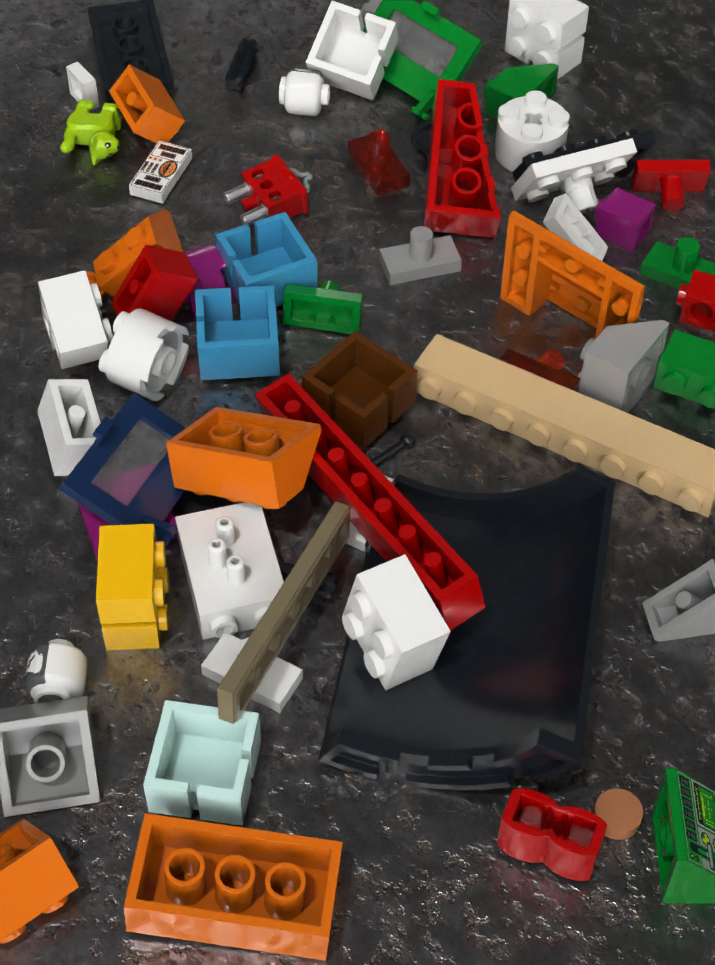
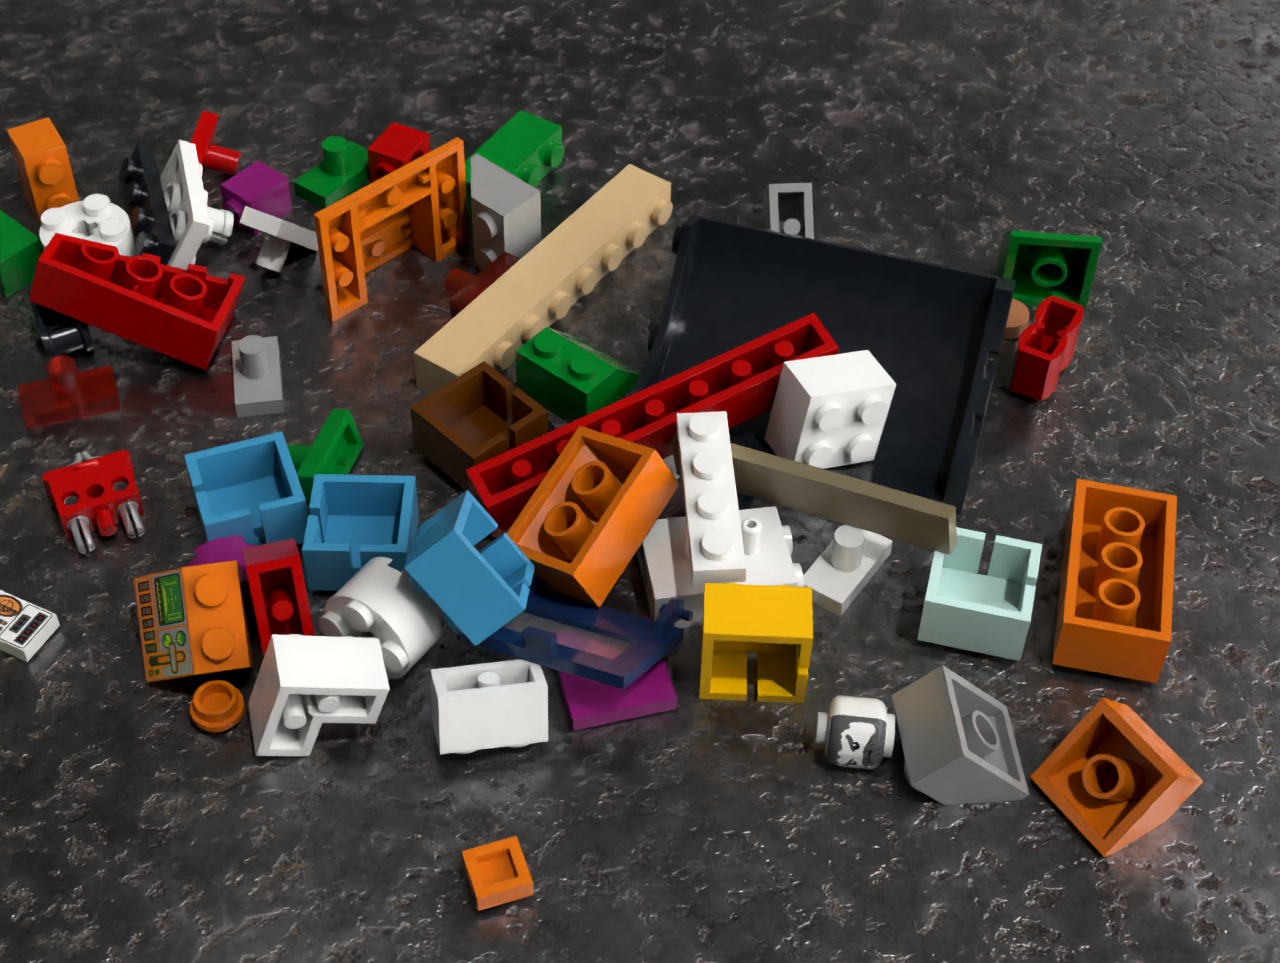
camera: 85 degrees left, 5 degrees down
none -> orange brick [7,117,79,225]
none -> dark azure piece [404,490,535,646]
none -> green slope [515,327,640,423]
none -> white plate [676,411,746,584]

